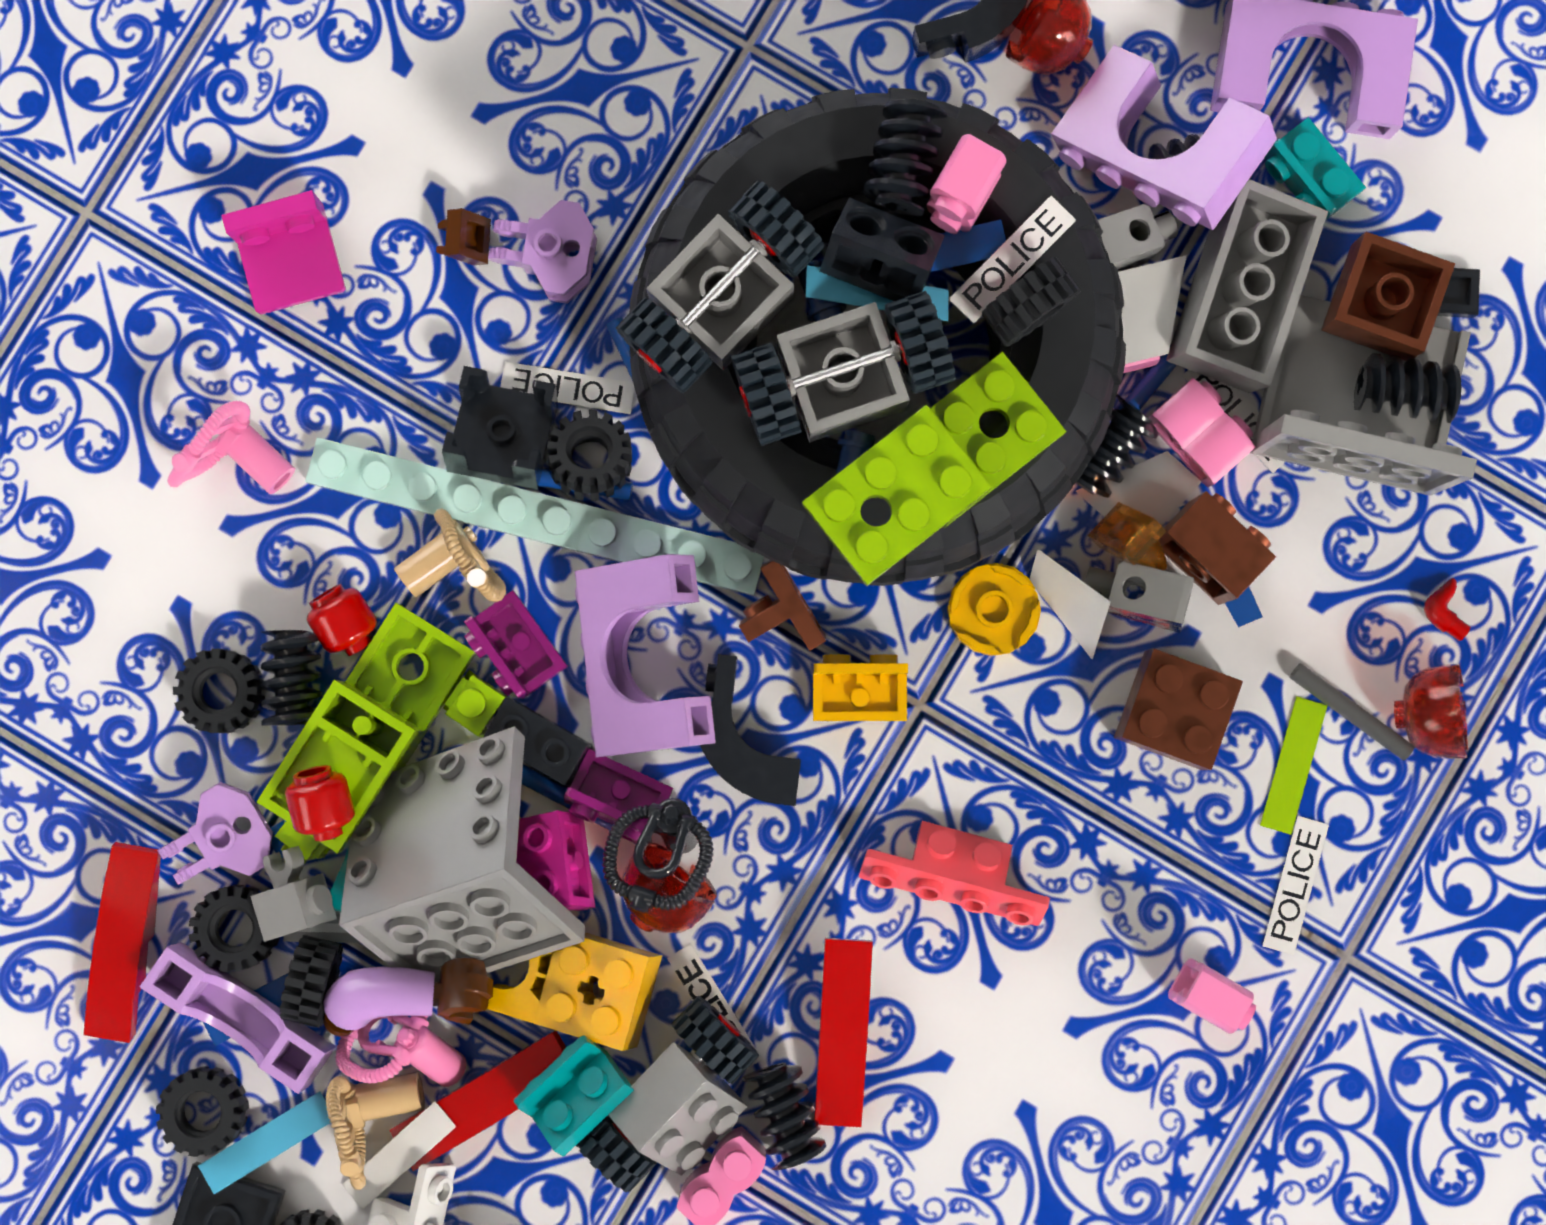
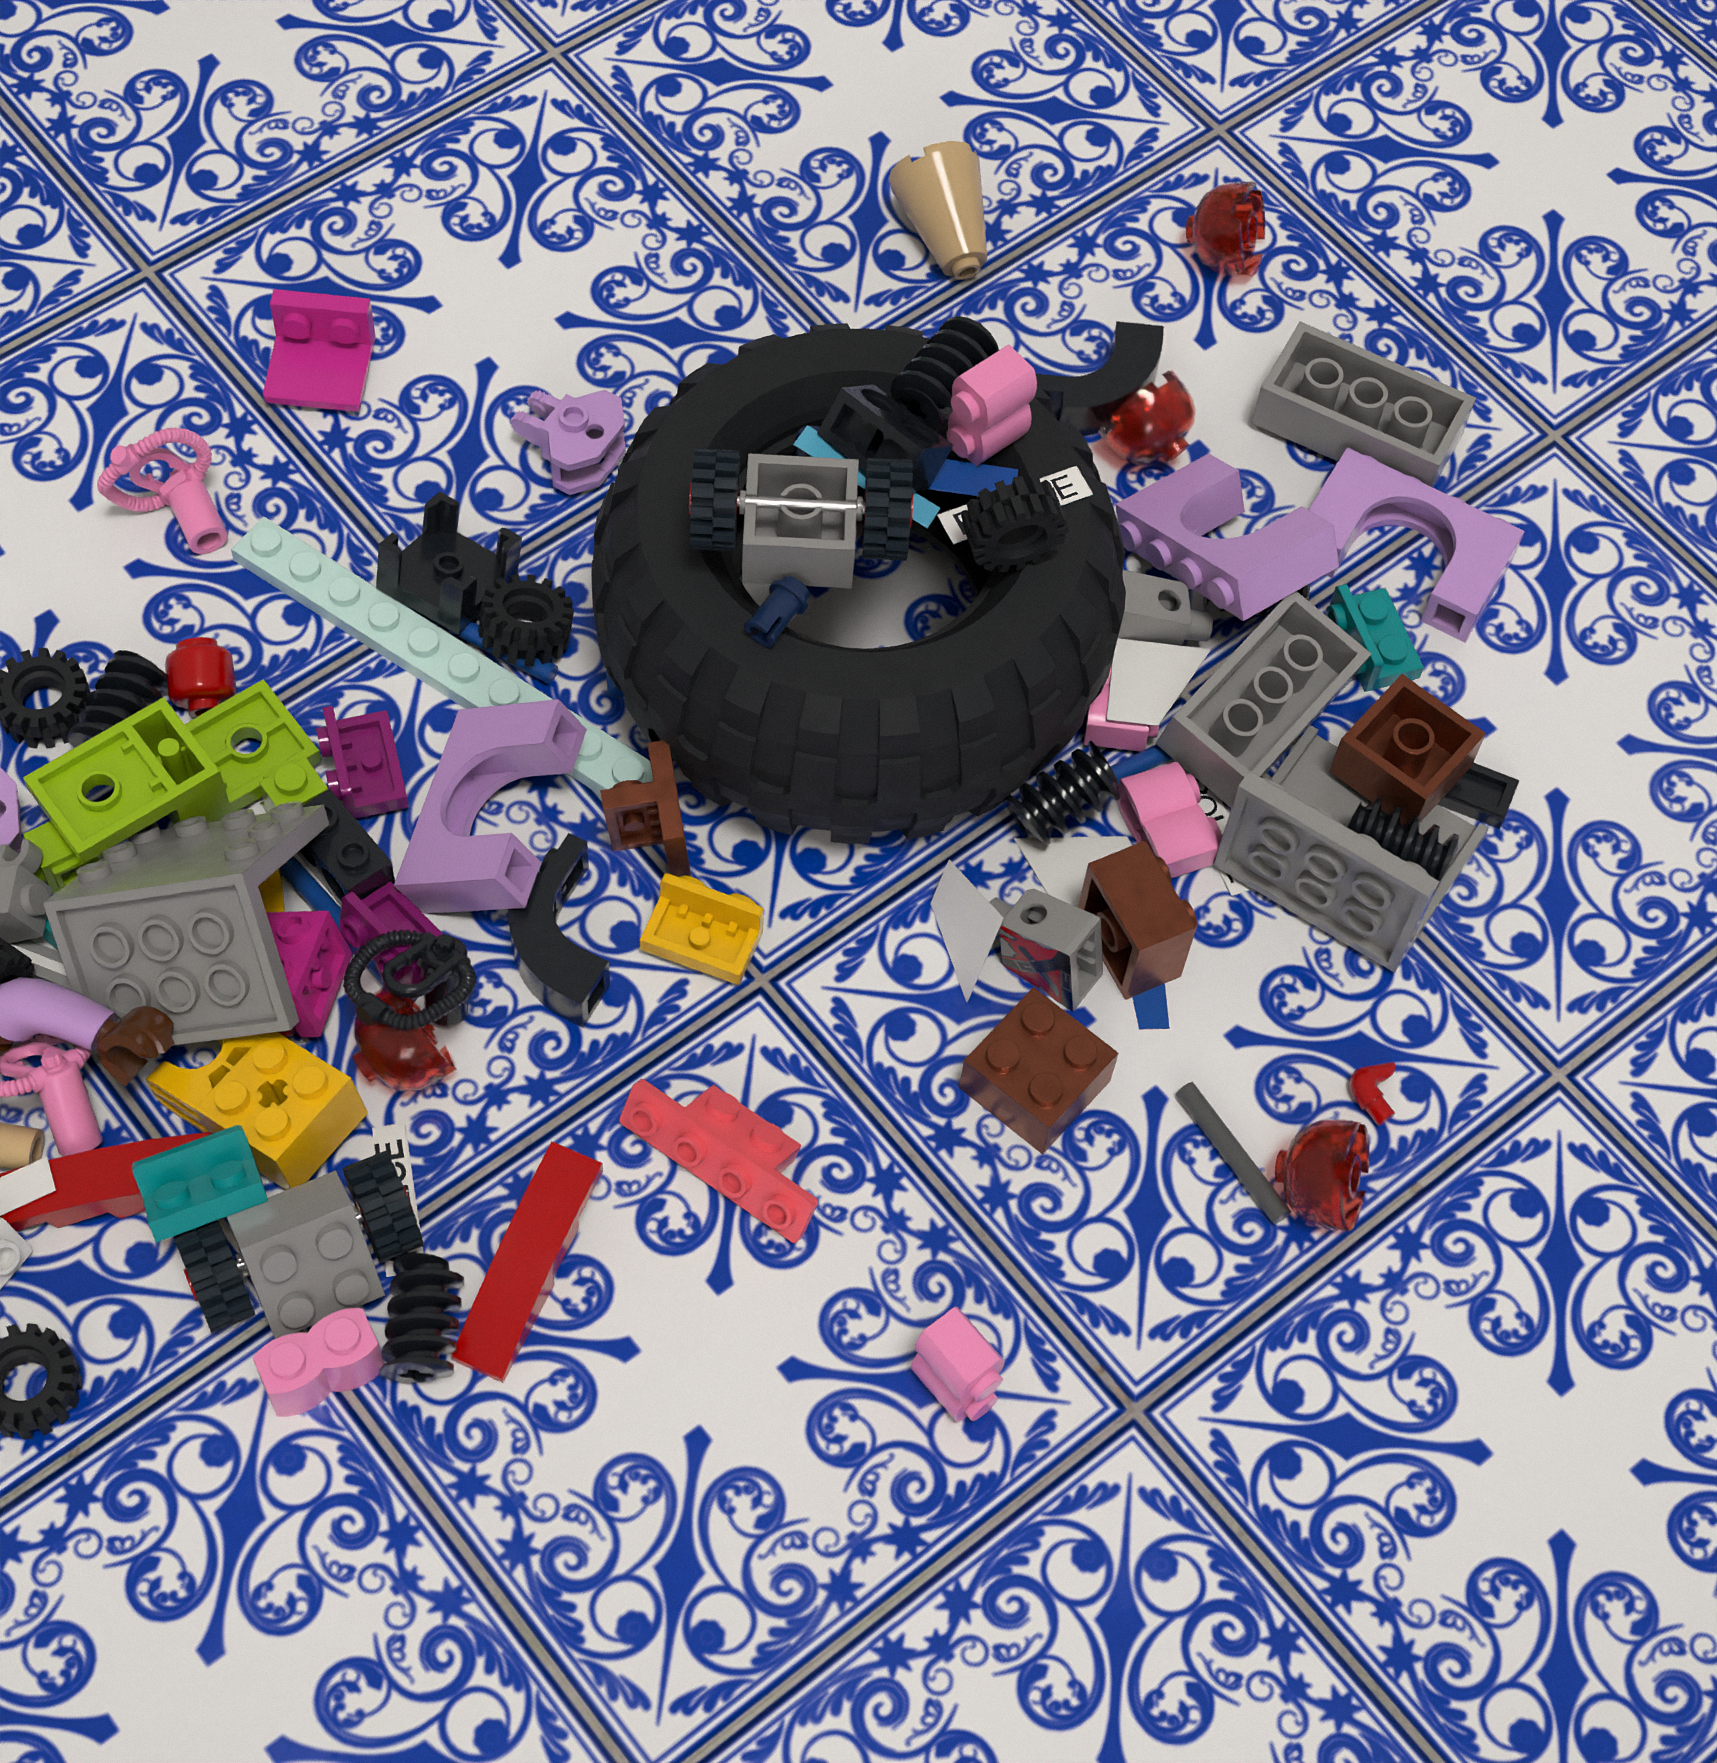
camera: 15 degrees right, 25 degrees down
red head [285,765,355,841] -> none
tan piece [394,508,506,602] -> none
reddish brown tile [436,208,491,266] -> none
white sticker [500,361,635,414] -> none
brick [616,181,824,394] -> none
lime bracket [802,352,1067,586] -> none
yellow tile [947,563,1041,656] -> none
clear orange tile [1087,502,1167,570] -> none
lime sticker [1260,696,1327,835] -> none
white sticker [1262,816,1329,955] -> none

